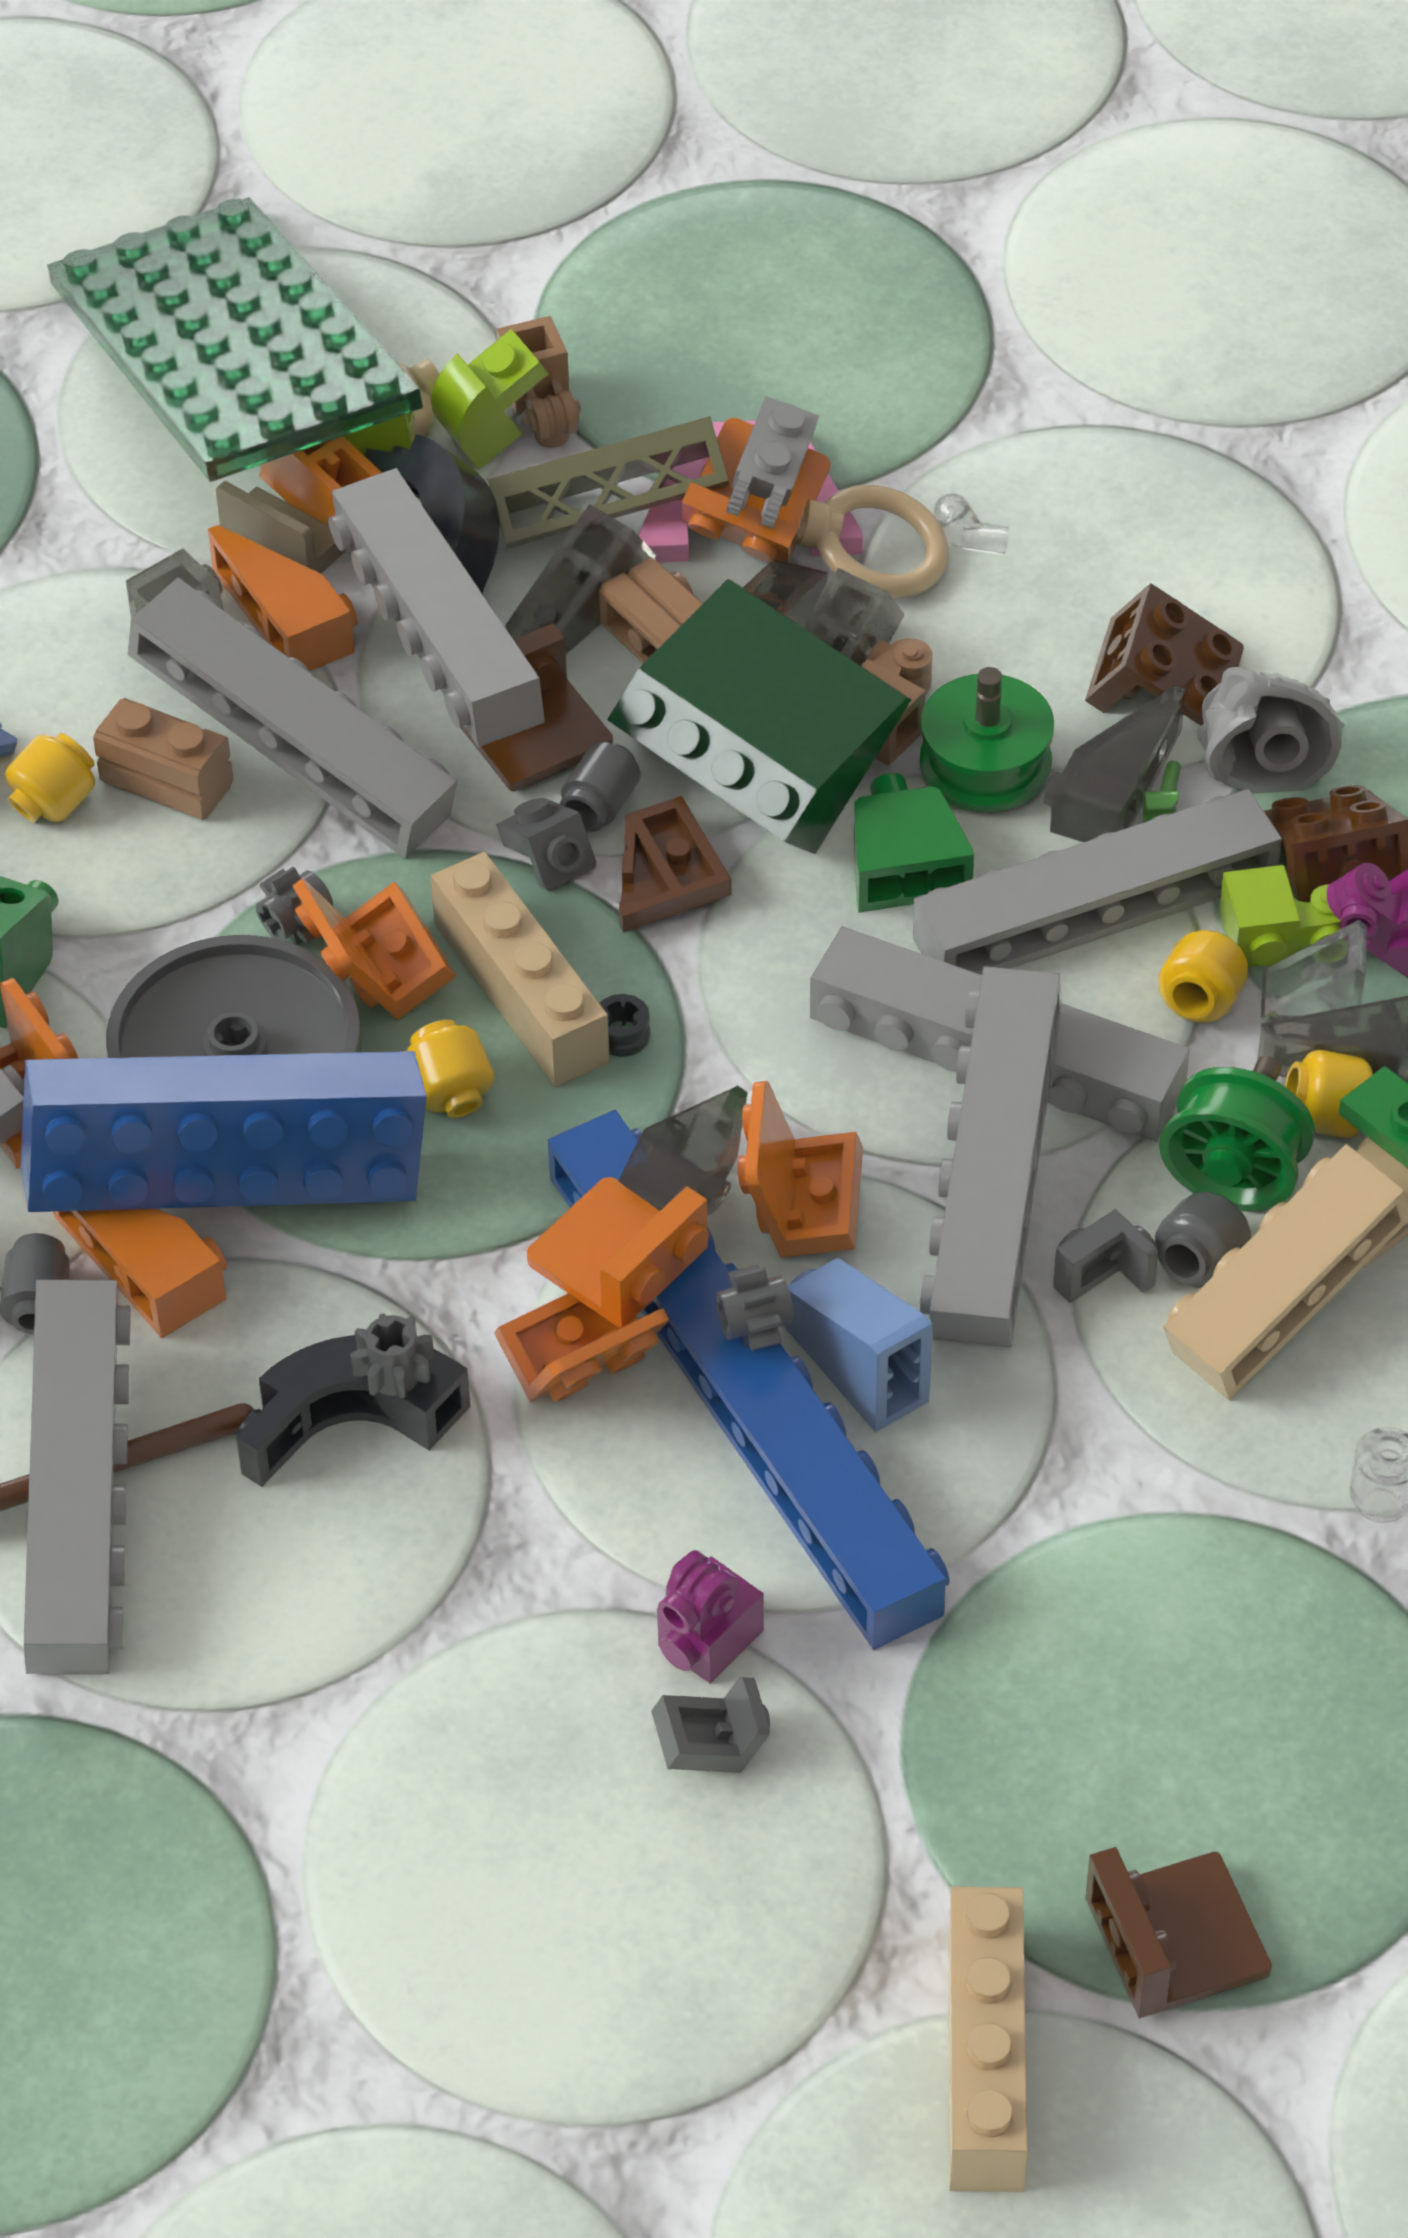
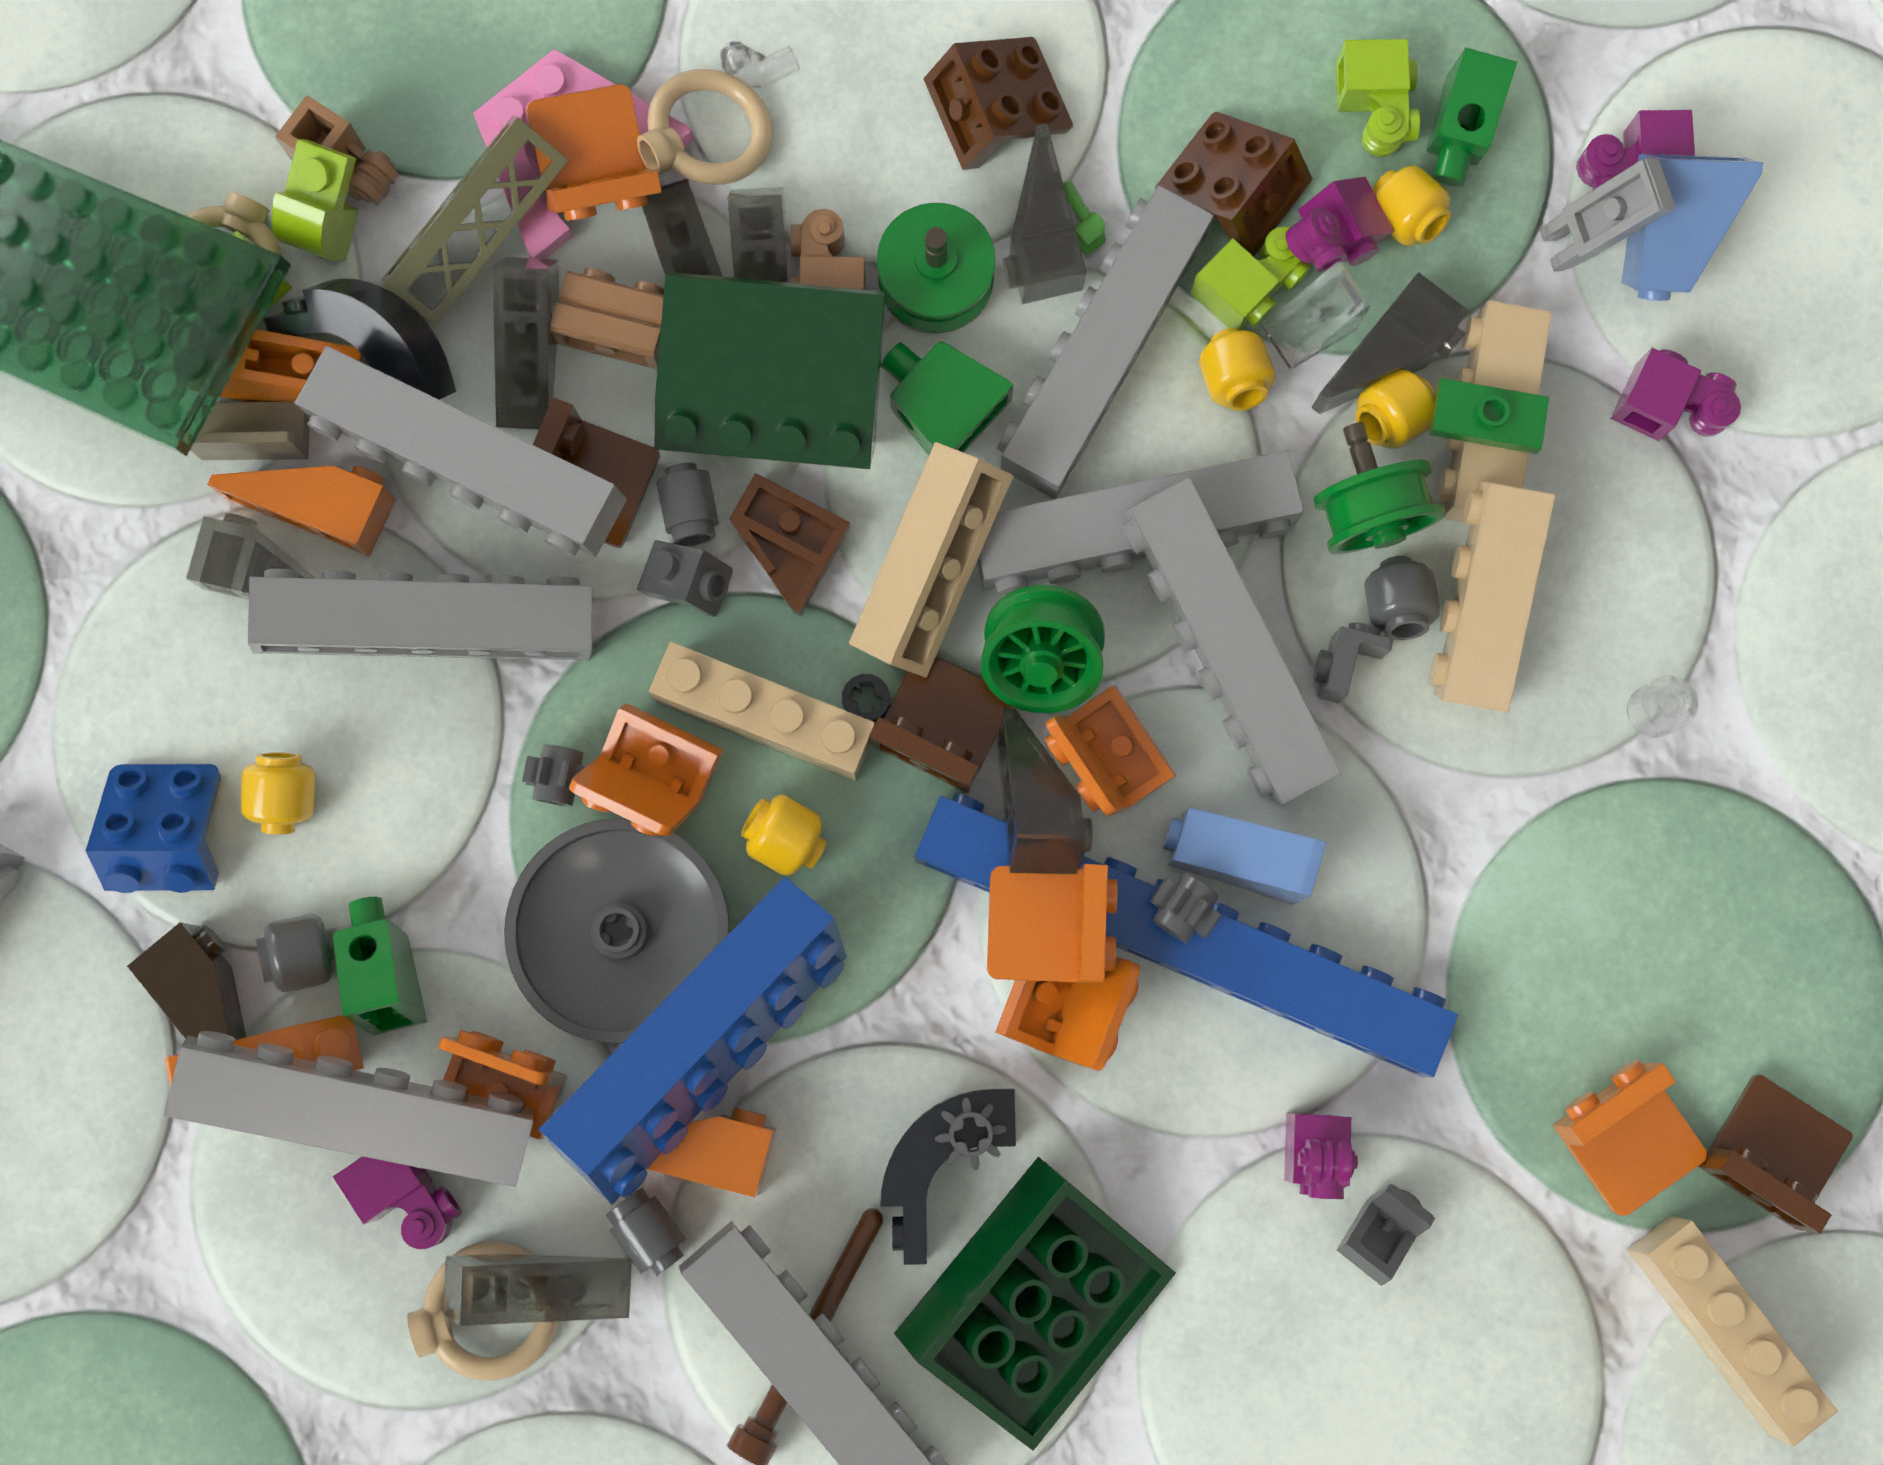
camera: 40 degrees left, 30 degrees up
medium nougat brick [93,698,233,820] -> none
light grey hinge [726,396,820,529] -> none
light grey head [1197,667,1345,793] -> none
none -> tan brick [848,442,1014,678]
none -> reddish brown bracket [869,657,1012,794]
none -> dark green slope [893,1156,1176,1451]
none -> green wheel [981,585,1105,714]
none -> orange bracket [1552,1060,1707,1216]

